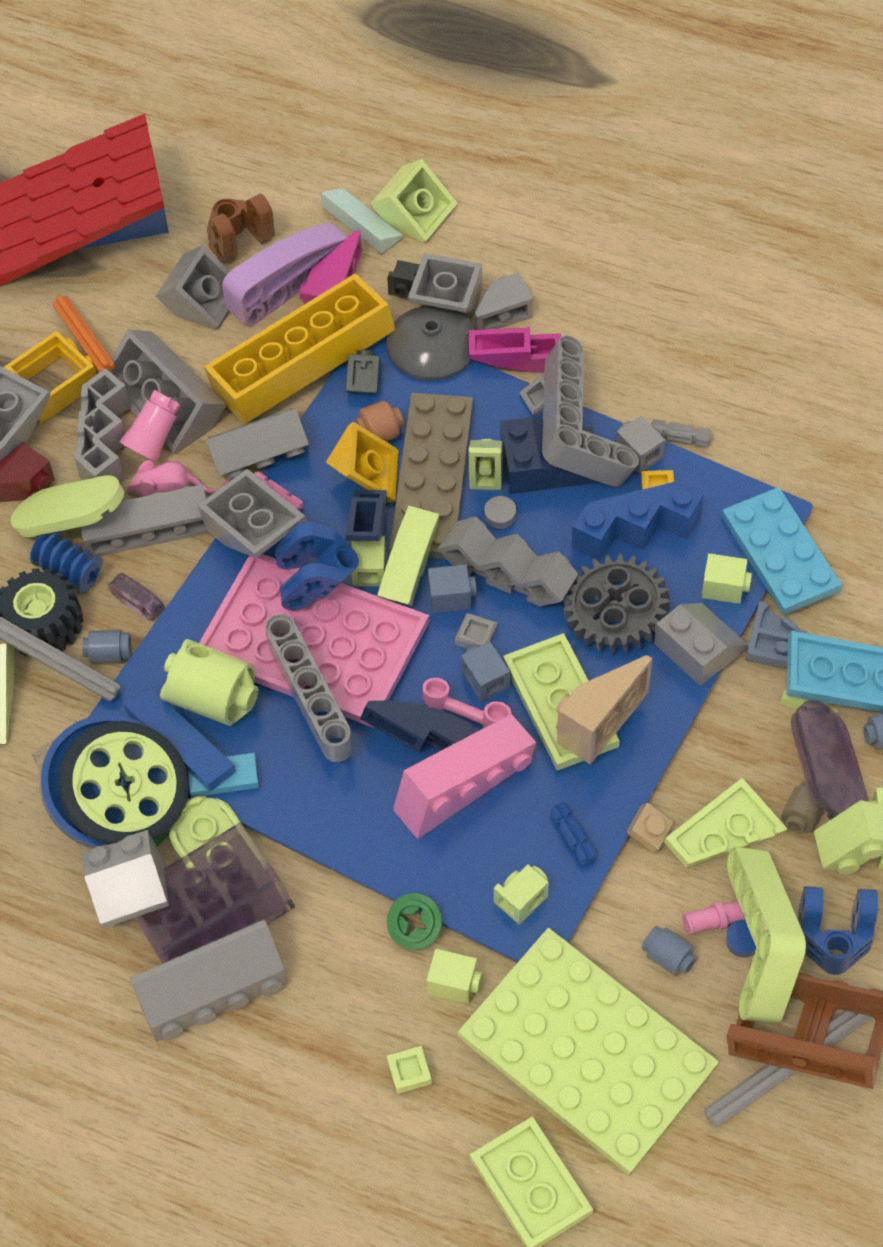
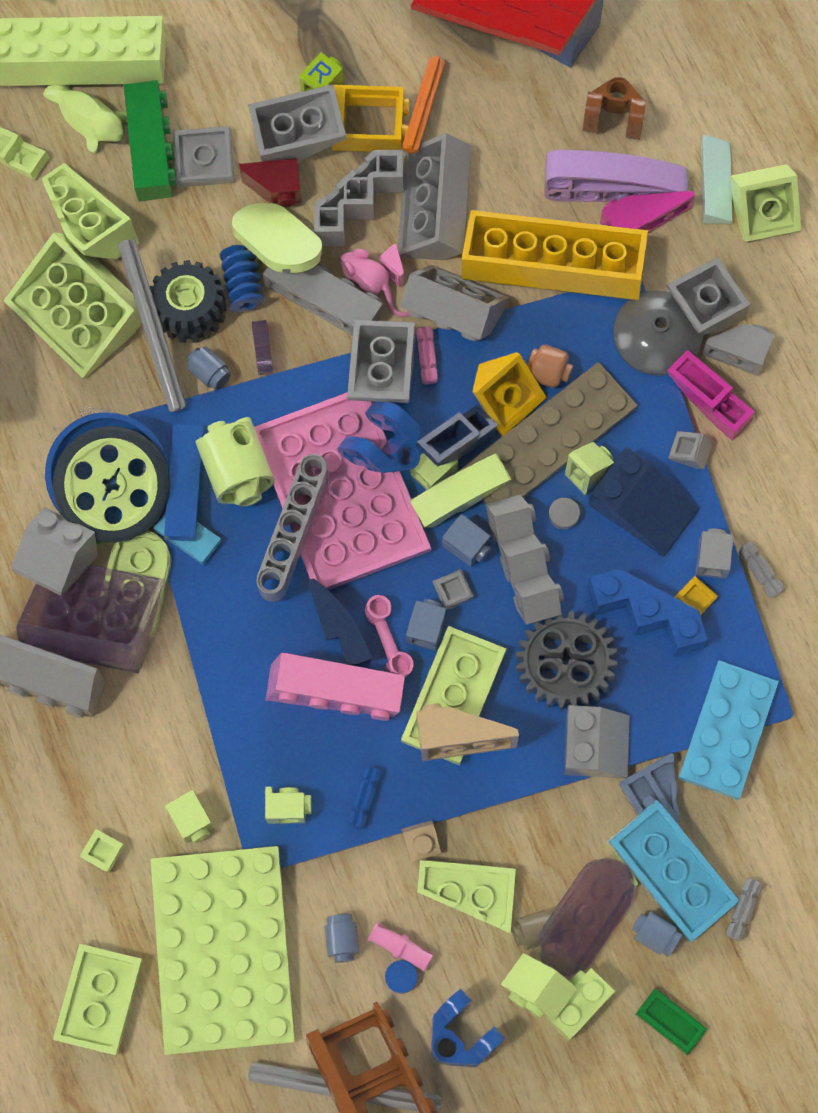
camera: 45 degrees right, 15 degrees up
bright pink plant [119,390,181,463] -> none
light grey slope [155,245,230,330] -> none
pearl dark grey bracket [346,350,381,395] -> none
pearl dark grey bracket [387,260,420,298] -> none
green gear [387,893,443,950] -> none
light grey beam [542,335,639,487] -> none
yellowish green brick [701,553,752,604] -> none
yellowish green beam [727,847,806,1024] -> none
none -> bright pink slope [380,243,404,287]

